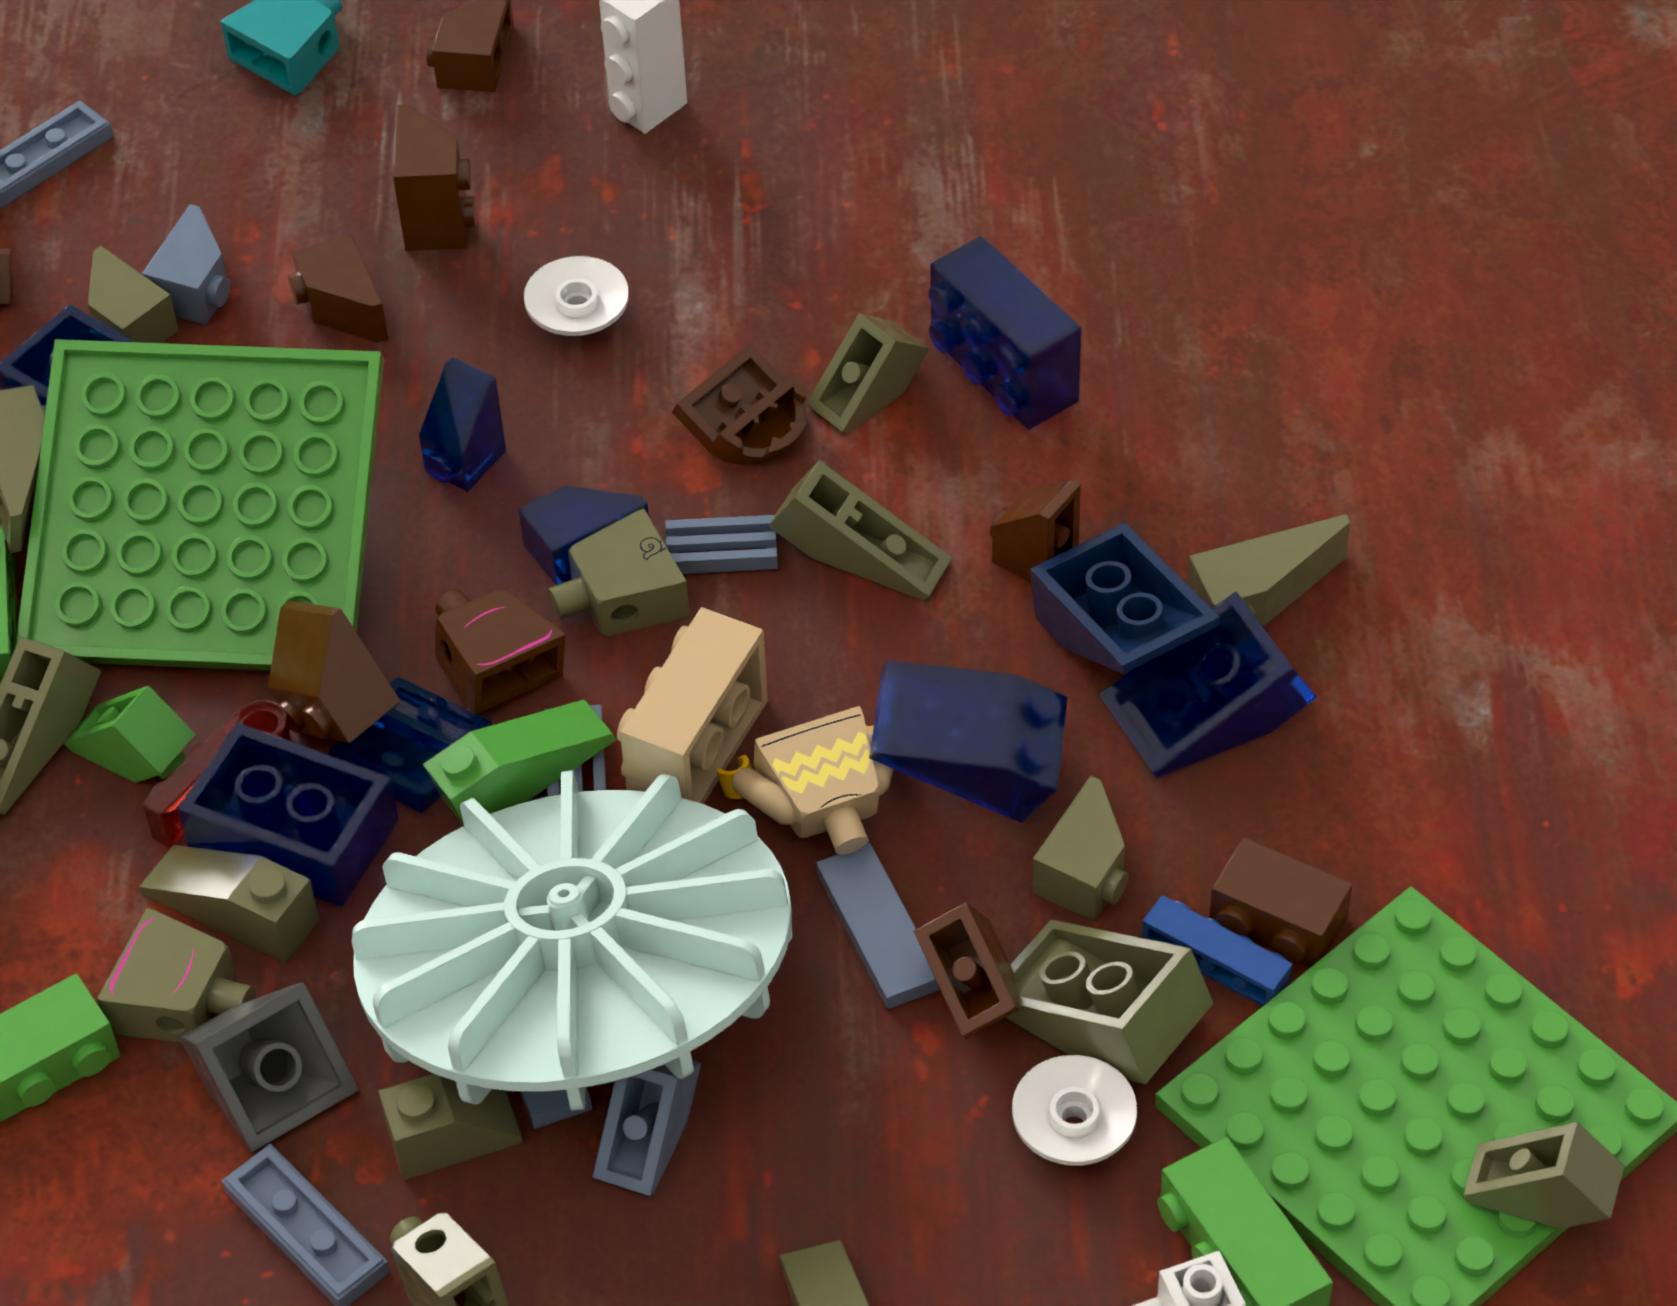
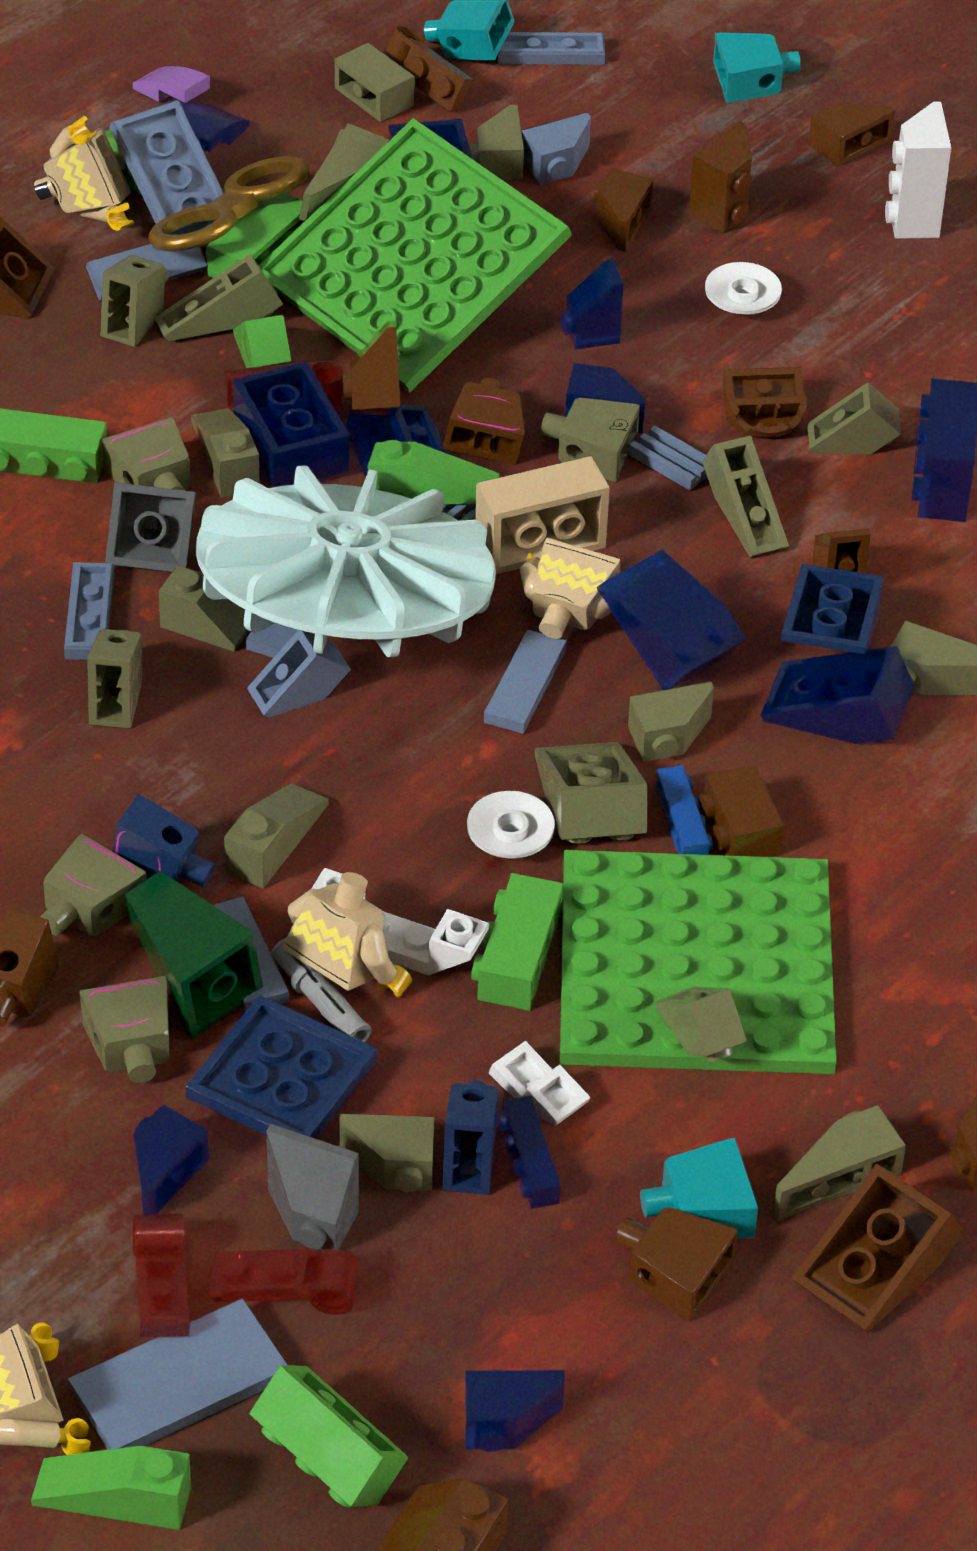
camera: 40 degrees right, 5 degrees down
reddish brown slope [914,902,1019,1039] -> none

